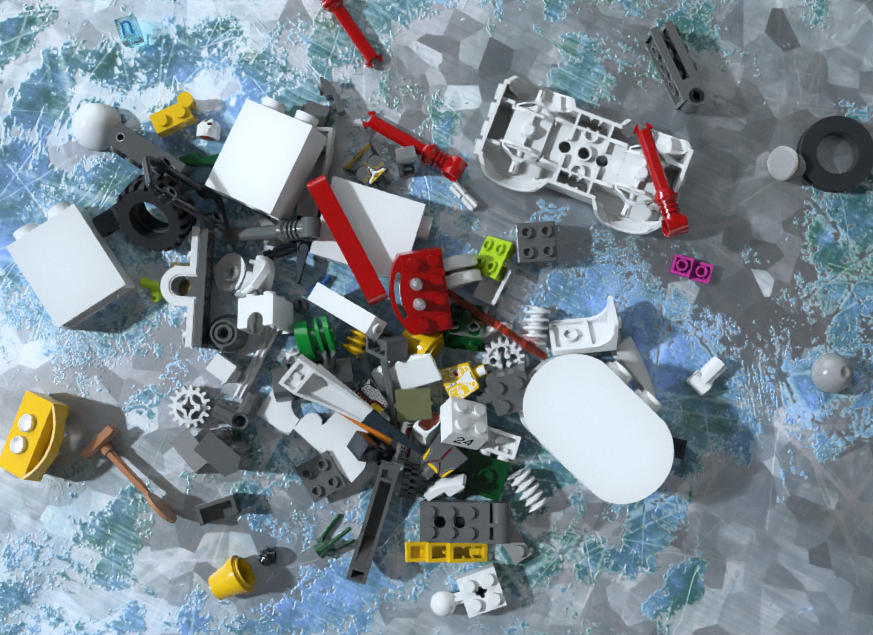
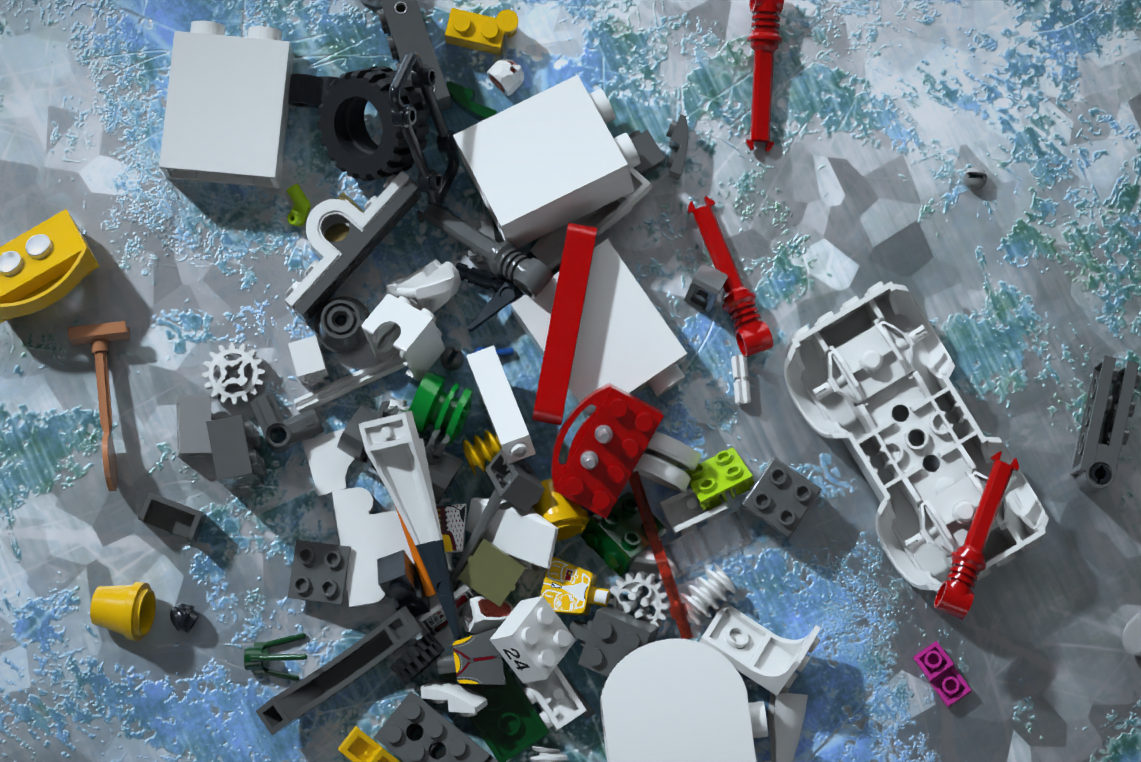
camera: 40 degrees right, 5 degrees down
white dish [214,253,246,292] -> none
torso [343,142,391,191] -> none

